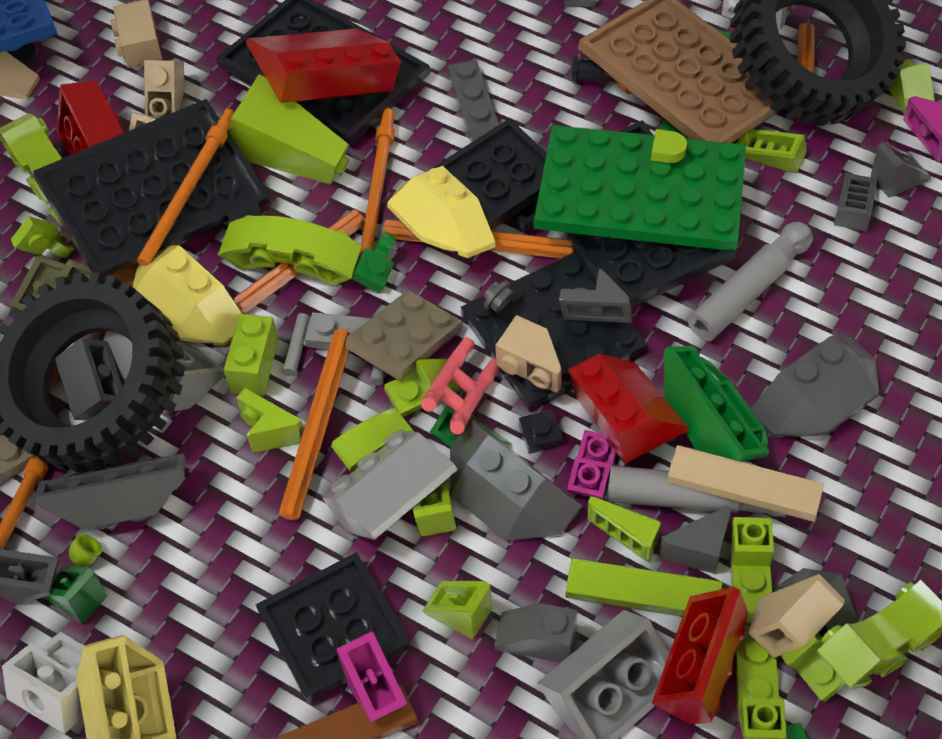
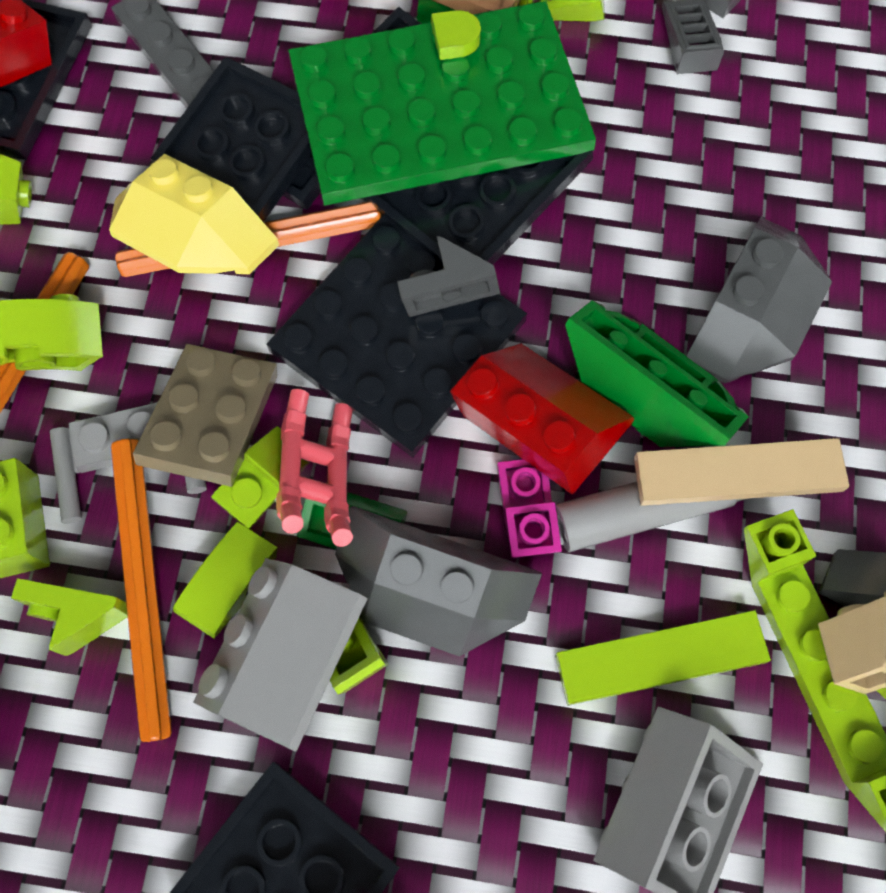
camera: 25 degrees left, 15 degrees up
green plate [351,231,396,294] -> none
orange bar [359,108,395,257] -> none
lime slope [422,581,492,640] -> none
dark grey plate [483,280,514,313] -> none
dark grey slope [494,603,577,663] -> none
tan slope [495,315,561,393] -> none
black plate [519,409,563,454] -> none
lime slope [588,496,661,562] -> none
red slope [652,587,749,725] -> none
dark grey slope [660,506,731,574] -> none
light grey piece [688,222,813,341] -> none

